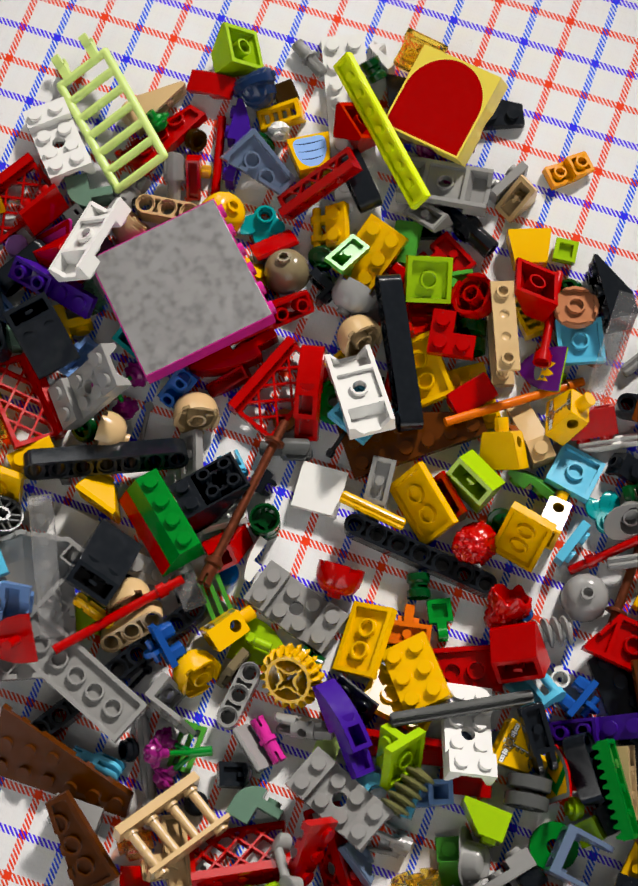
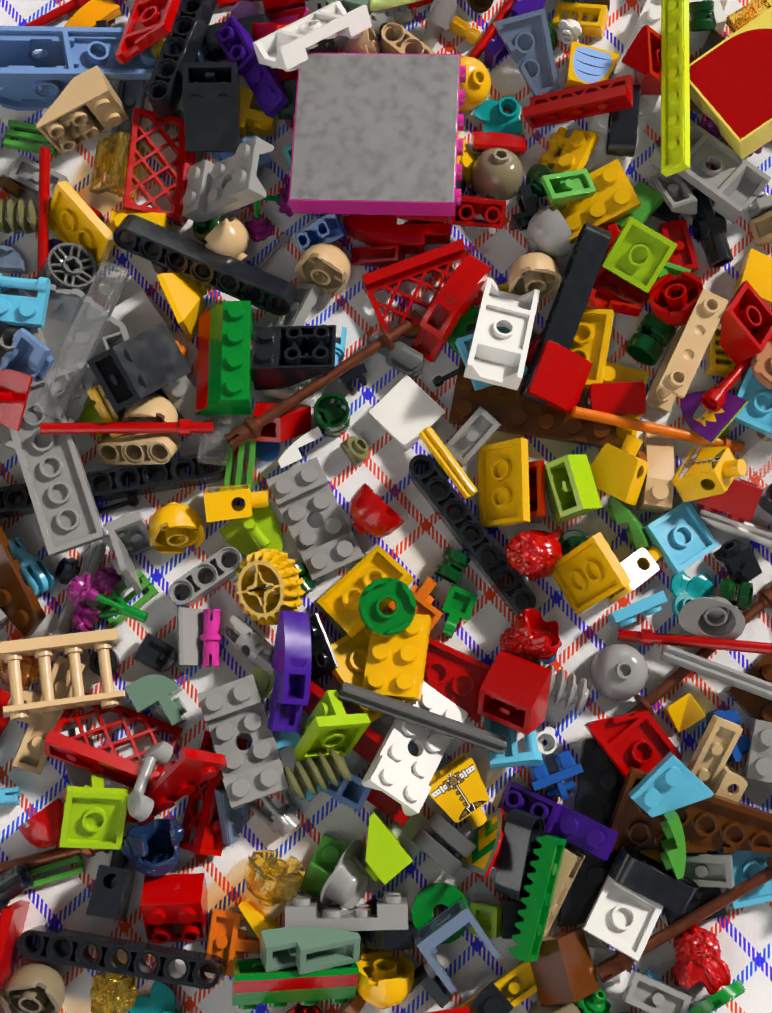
camera: 25 degrees right, 5 degrees up
blue hips [143,621,187,669] -> none
red piece [185,155,201,201] -> none
dark tan tile [216,647,251,689] -> none
red plate [426,308,476,361] -> none
black hinge [517,702,558,776] -> none
lime plate [564,796,584,821] -> none
none -> olive plate [340,436,369,468]
none -> green tile [358,577,416,636]
none -> red slope [526,340,593,415]

